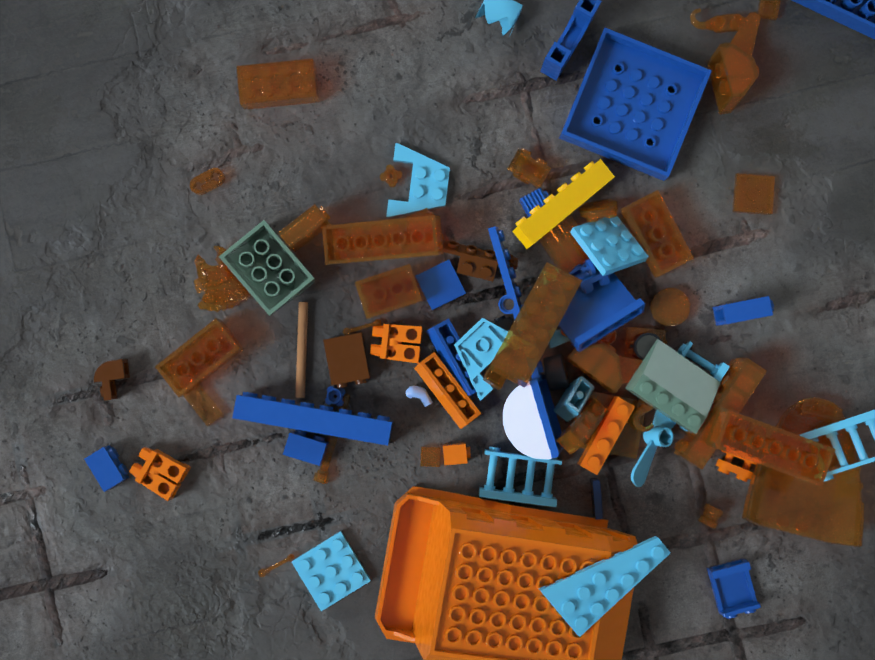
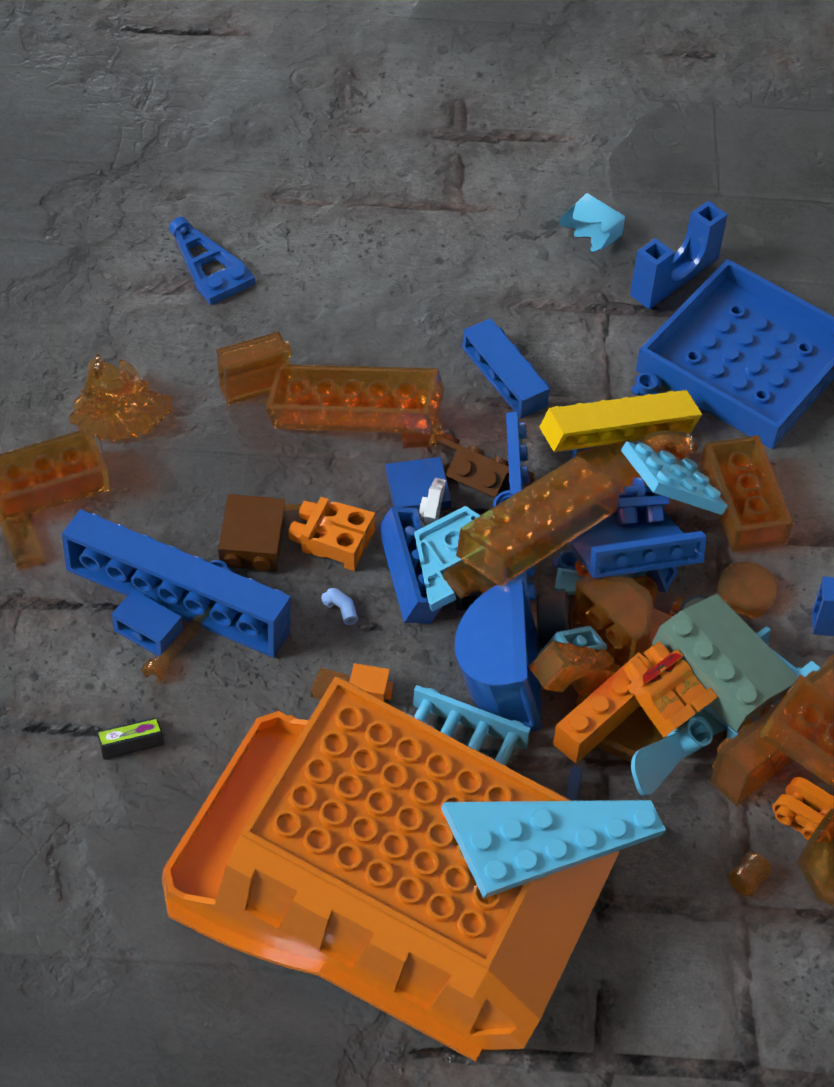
camera: 10 degrees right, 35 degrees down
clear orange beam [190,168,225,195] -> none
sand green slope [219,220,315,316] -> none
clear orange brick [236,58,319,110] -> none
clear orange hinge [258,554,294,577] -> none
medium azure plate [291,531,371,611] -> none
medium nougat piece [295,302,308,398] -> none
clear orange brick [355,264,422,320] -> none
clear orange plate [380,165,402,187] -> none
medium azure wing [386,143,450,218] -> none
orange brick [414,352,482,429] -> none
clear orange cylinder [507,148,551,188] -> none
blue panel [707,558,761,619] -> none
none -> slope [96,717,164,759]
none -> blue plate [169,216,255,305]
none -> white wing [419,478,446,527]
none -> blue brick [462,318,550,419]
none -> orange hips [623,641,718,737]
none -> blue plate [631,372,662,396]

